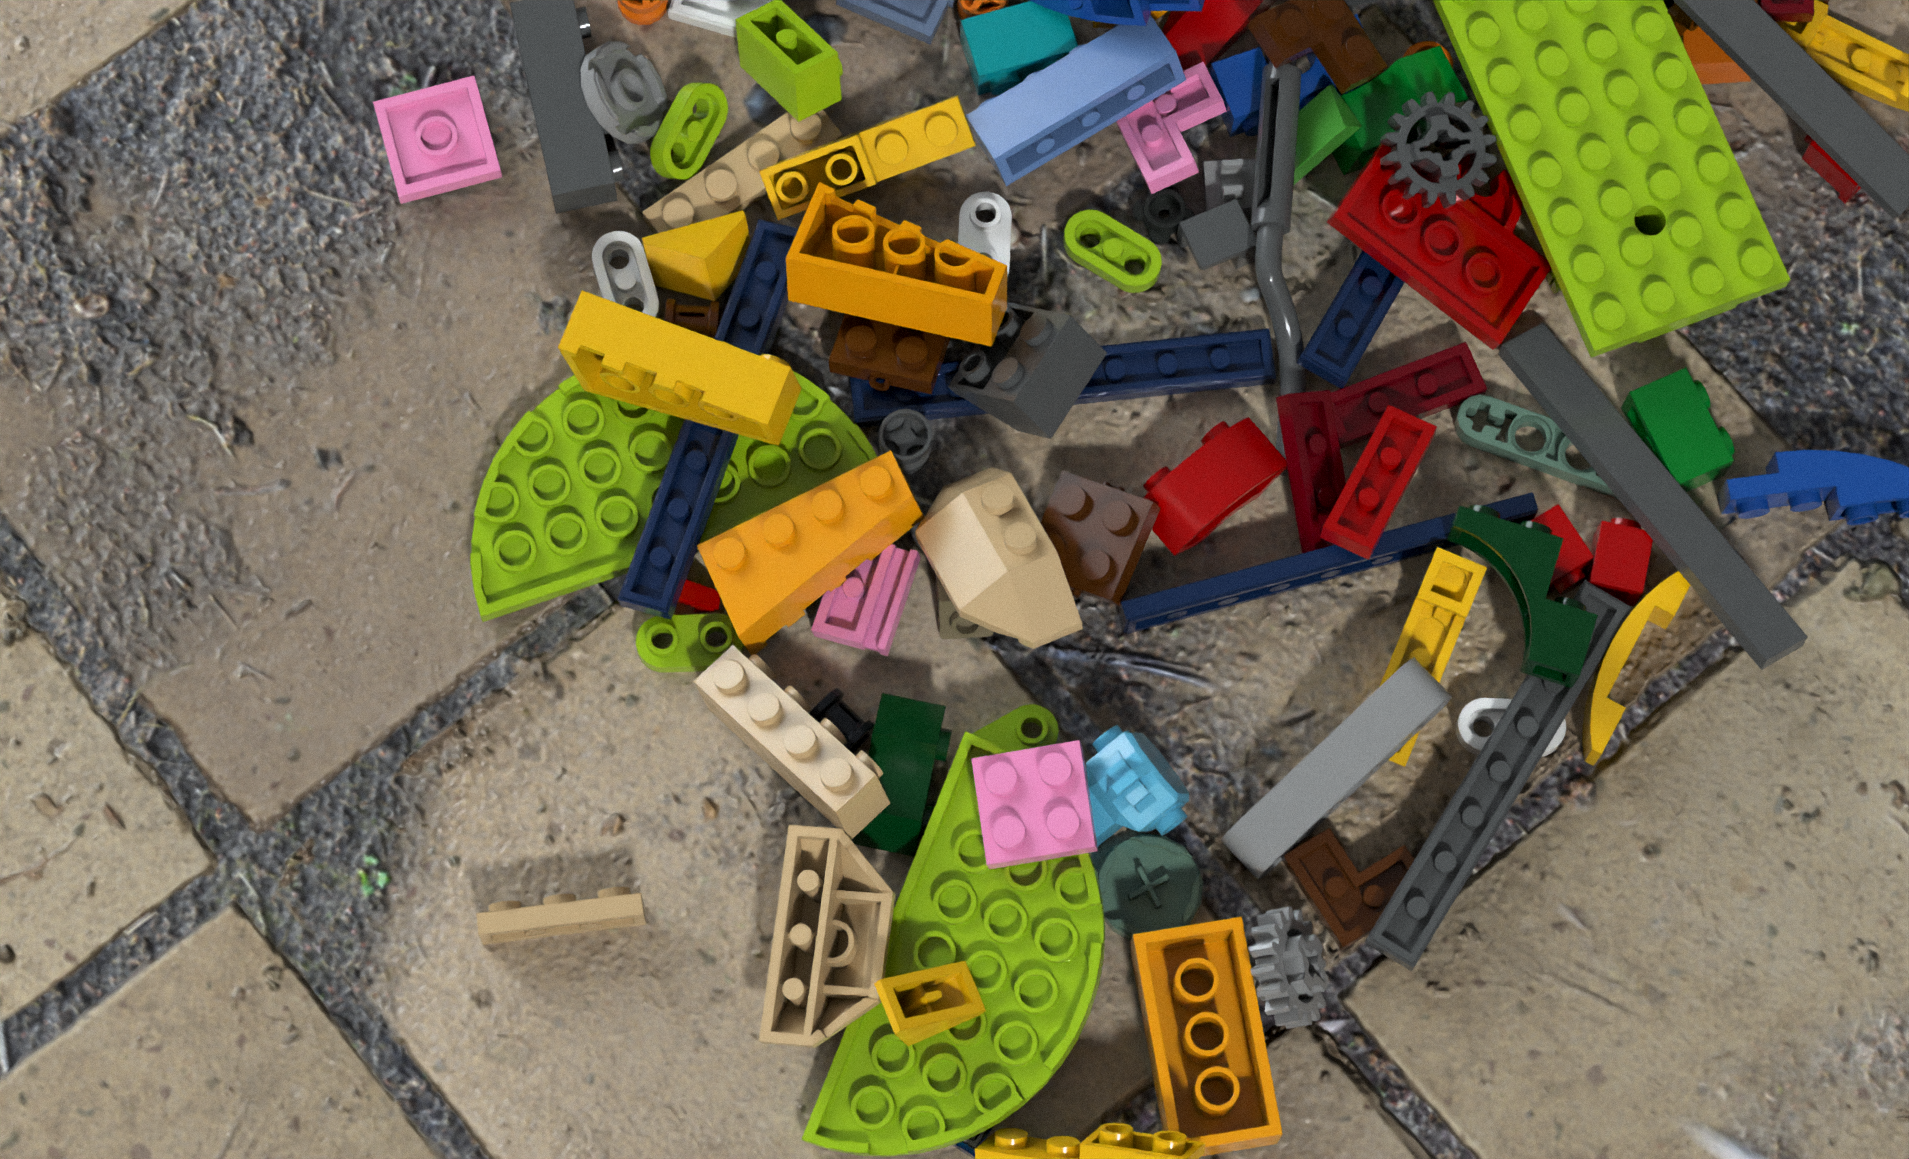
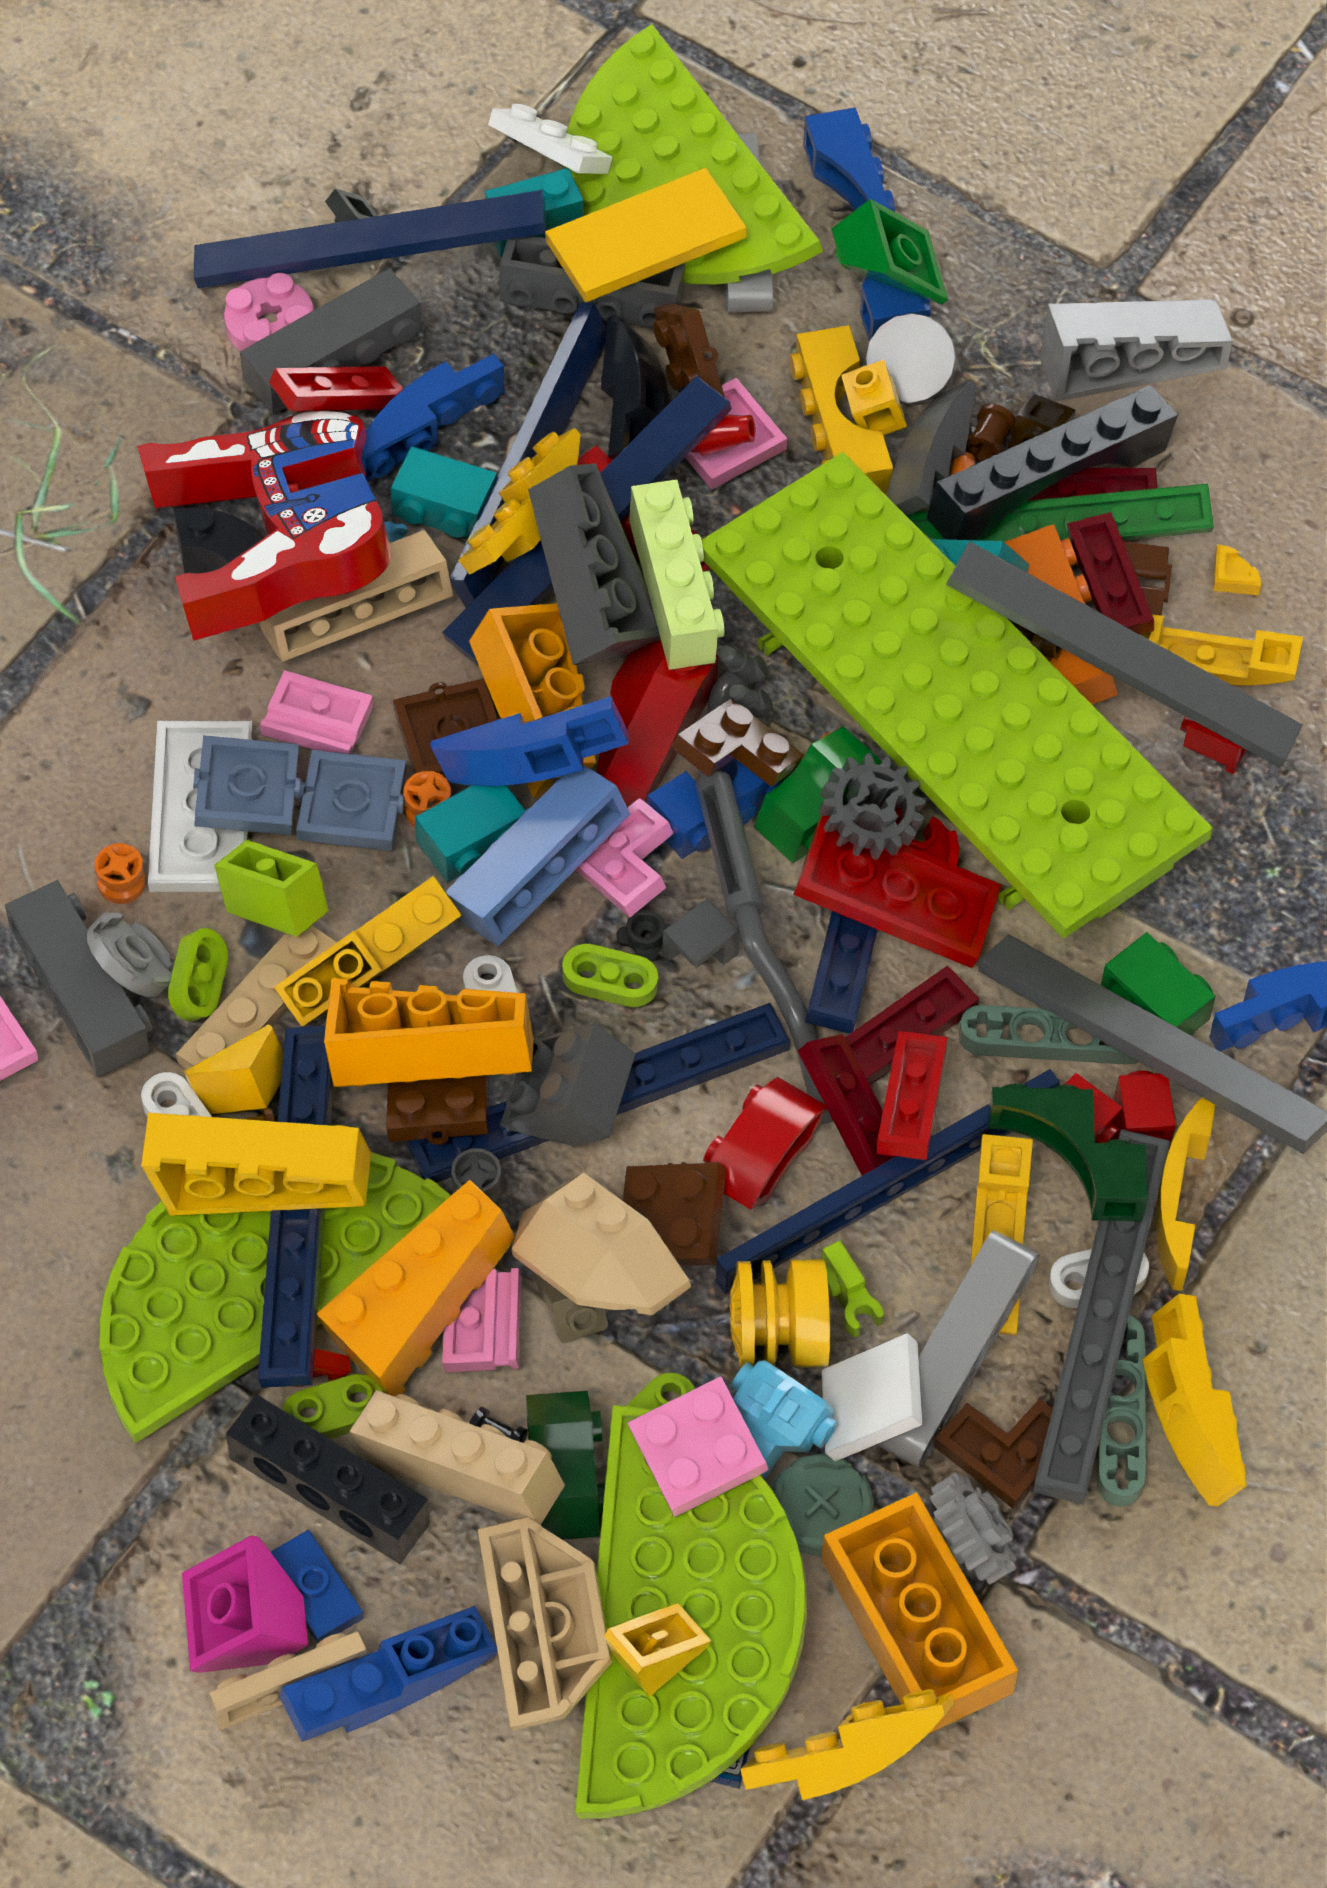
camera: 15 degrees left, 15 degrees down
light grey tile [1202,158,1256,215] -> none
bright green slope [1255,85,1362,185] -> none
none -> dark pink slope [182,1535,308,1673]
none -> black brick [226,1394,430,1564]
none -> blue plate [271,1529,364,1644]
none -> blue slope [279,1606,498,1742]
none -> yellow wheel [729,1259,830,1369]
none -> lime plate [821,1240,884,1338]
none -> white tile [822,1333,922,1461]
none -> sand green beam [1097,1315,1146,1507]
none -> yellow slope [1142,1294,1247,1507]

